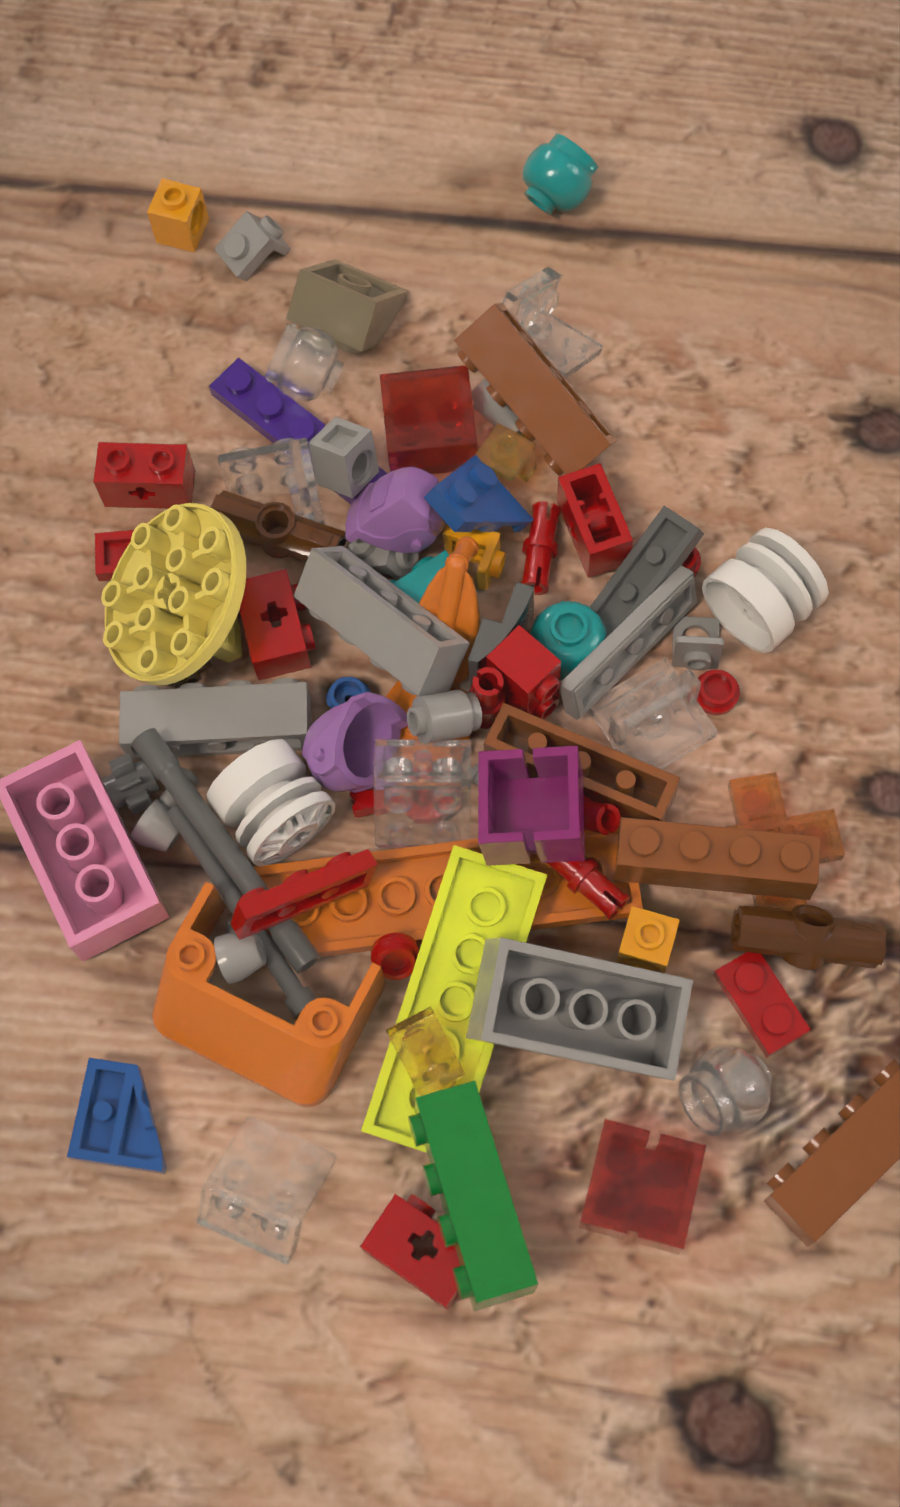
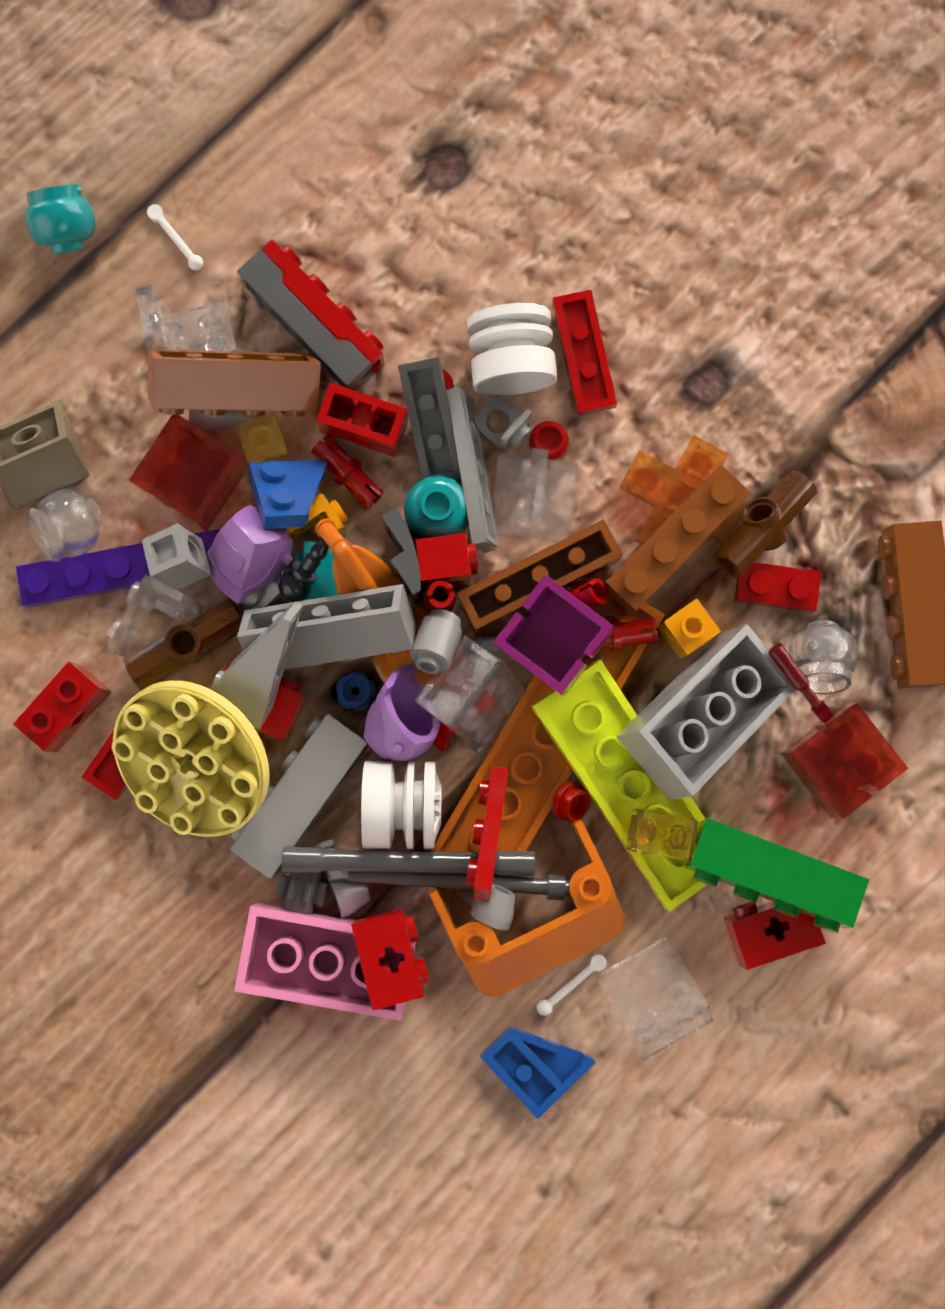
camera: 65 degrees left, 15 degrees up
none -> white hinge [147,204,204,271]
none -> light grey slope [211,601,303,730]
none -> piece [237,239,385,391]
none -> black bar [278,538,329,603]
none -> red brick [351,908,430,1011]
none -> white hinge [537,954,607,1016]
none -> red plate [552,290,617,416]
none -> dark red piece [768,643,834,724]

